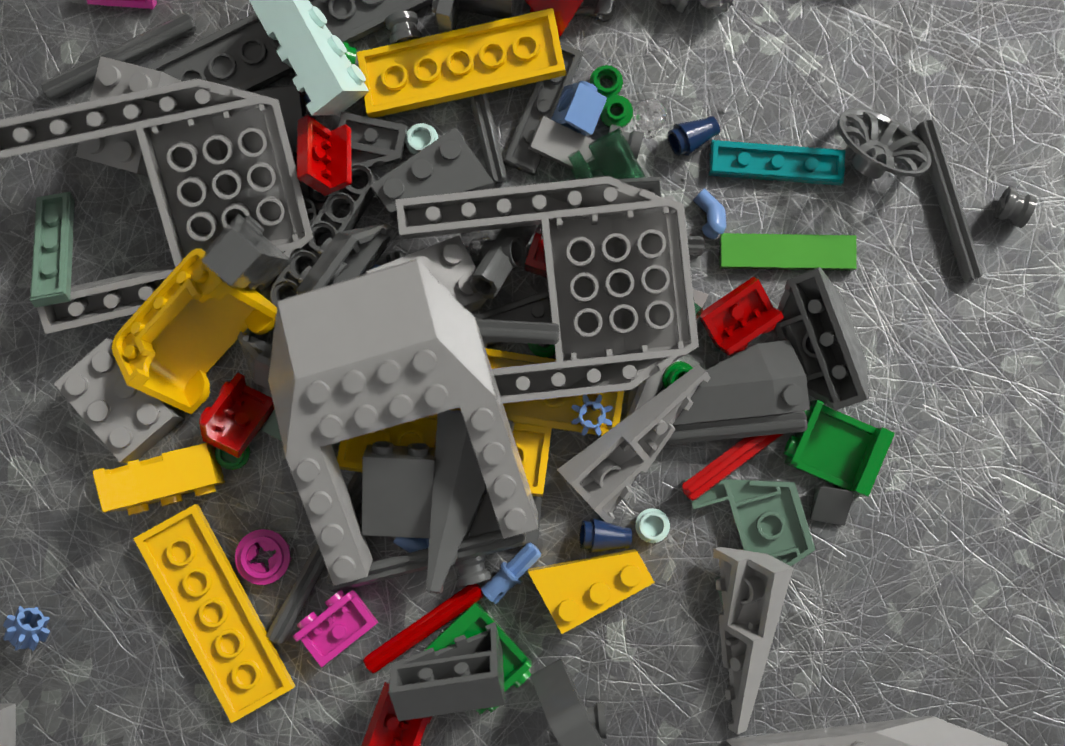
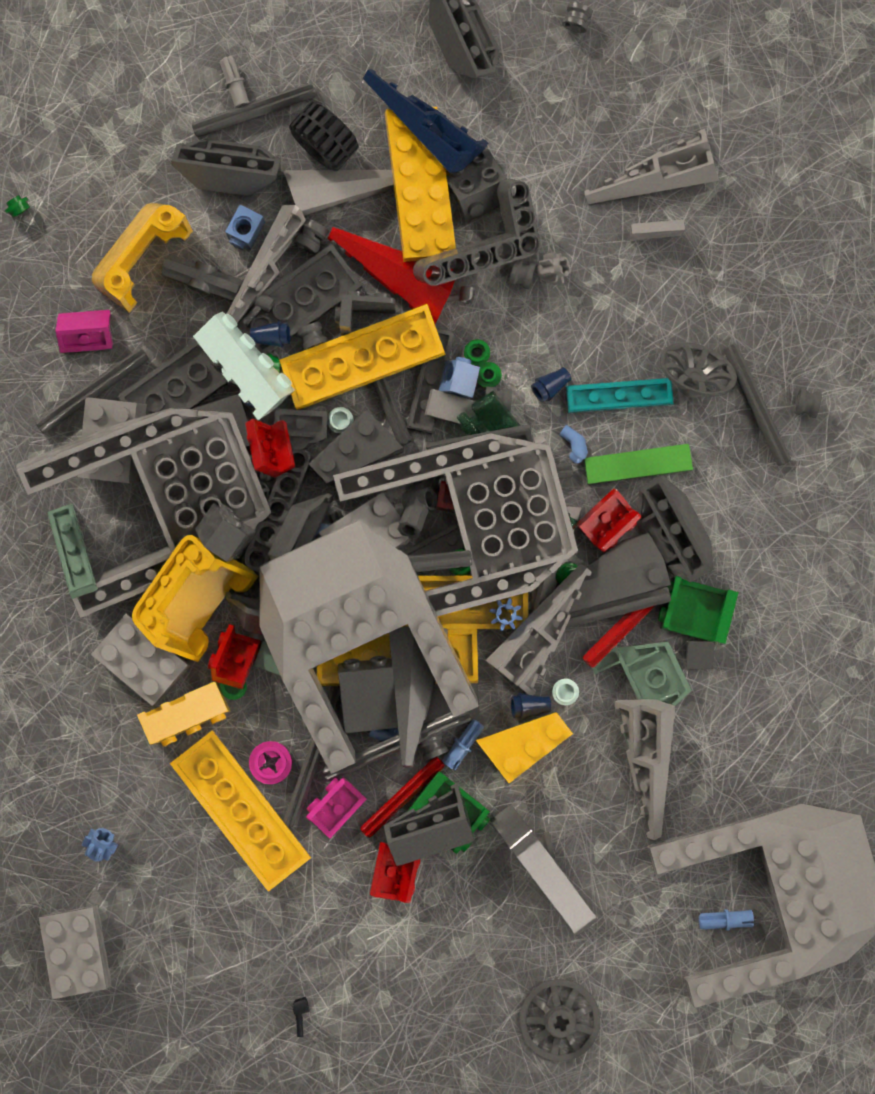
camera: 10 degrees left, 0 degrees up
none -> dark blue cone [250,321,291,347]

